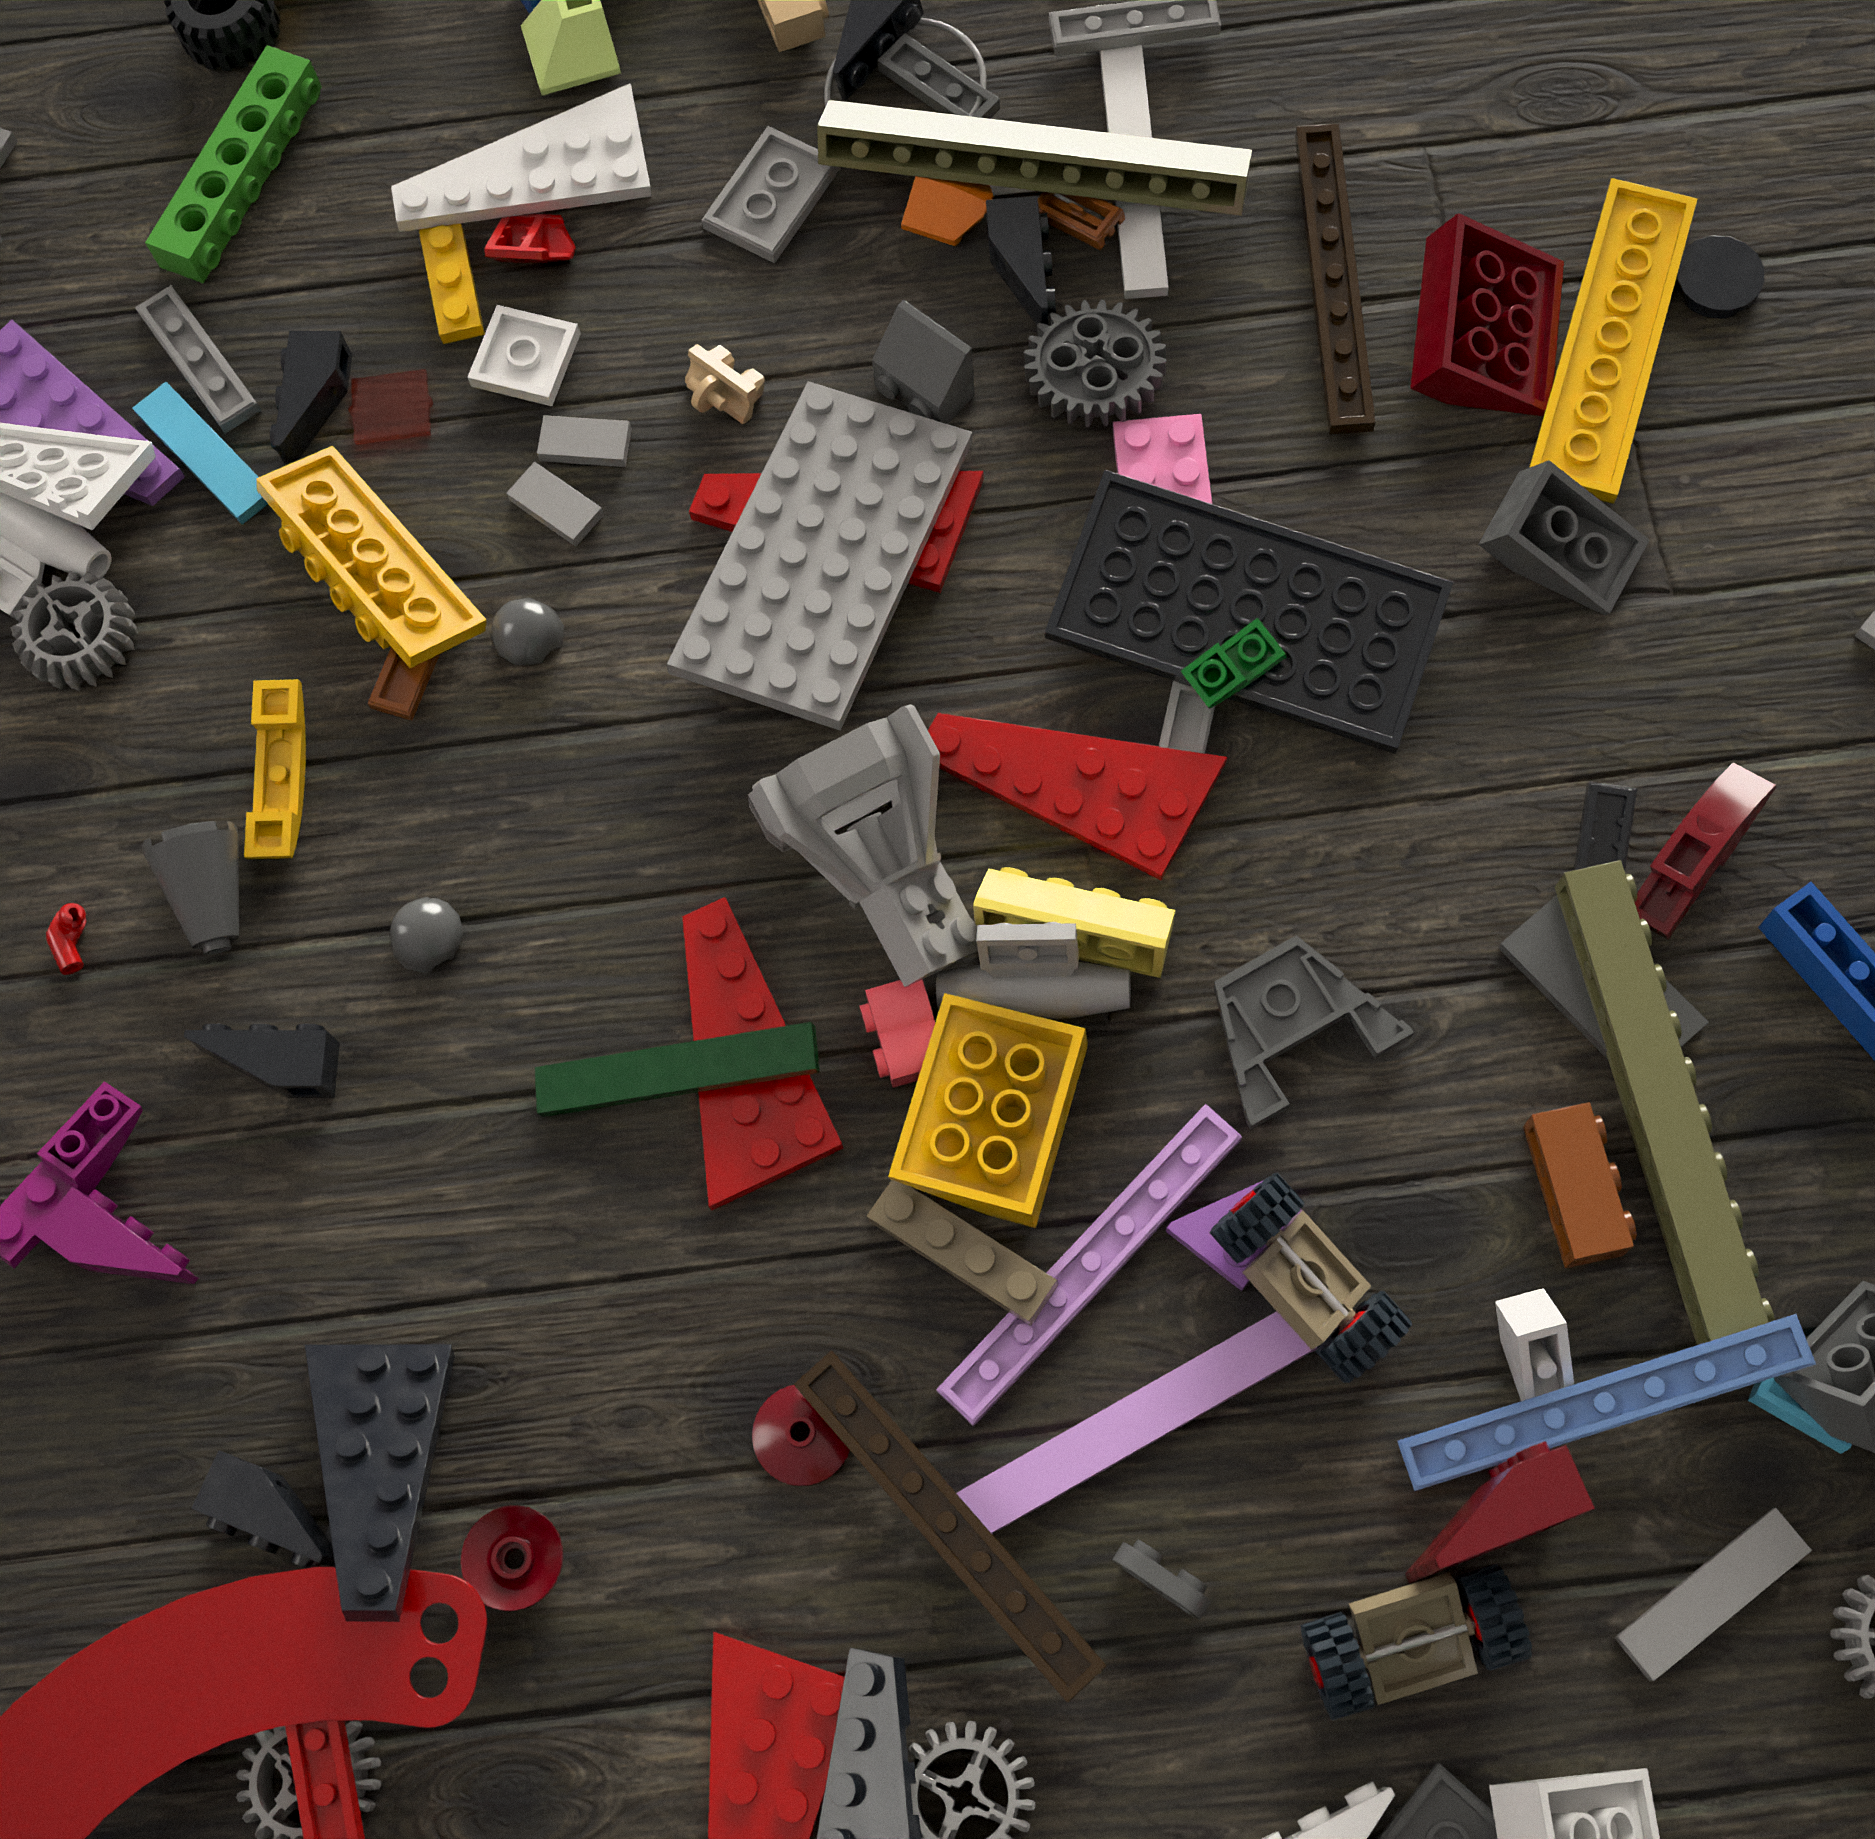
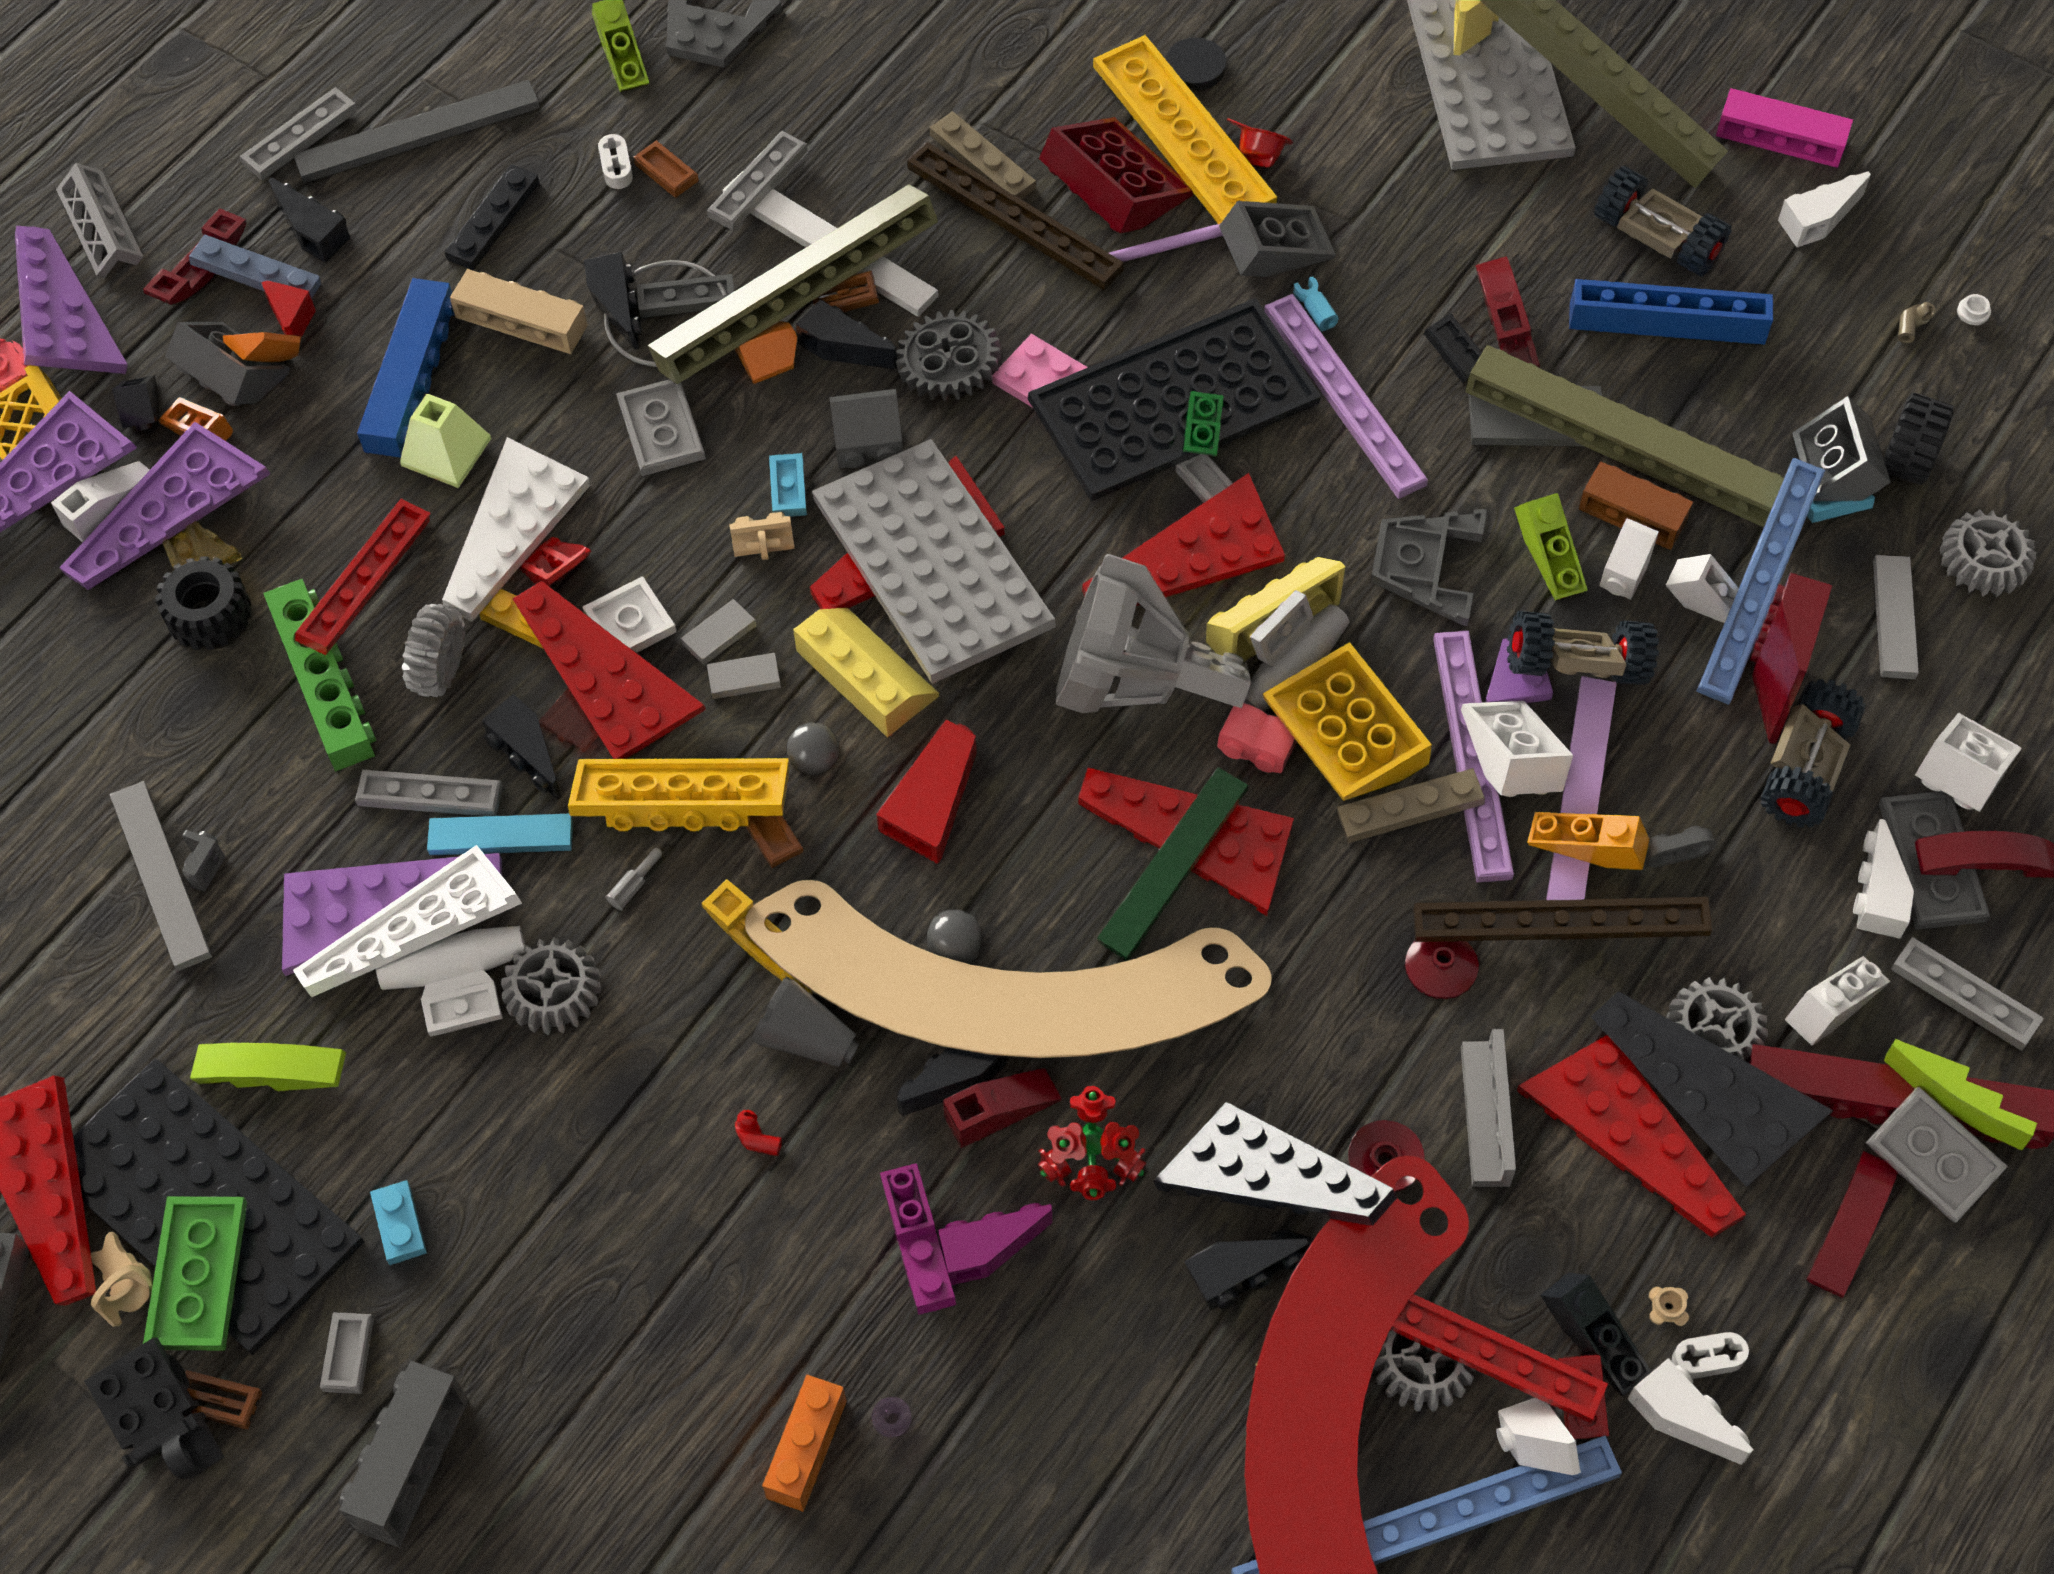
camera: 55 degrees left, 10 degrees down
none -> red plate [295,499,430,655]
none -> light grey gear [402,604,466,697]
none -> red wing [512,581,706,759]
none -> light grey axle [605,848,662,911]
none -> tan piece [745,880,1272,1058]
none -> medium azure plate [769,453,807,517]
none -> light yellow slope [793,608,939,738]
none -> red slope [876,720,977,864]
none -> dark tan plate [930,111,1036,199]
none -> dark red slope [943,1068,1062,1148]
none -> red plant [1038,1086,1146,1201]
none -> lavender bar [1109,223,1223,262]
none -> red piece [1227,118,1293,168]
none -> lavender tile [1264,294,1428,499]
none -> medium azure bar [1293,277,1339,332]
none -> white slope [1461,701,1573,797]
none -> light grey fence [1461,1029,1516,1187]
none -> lime slope [1514,493,1588,600]
none -> light orange slope [1527,812,1650,870]
none -> white slope [1599,518,1659,600]

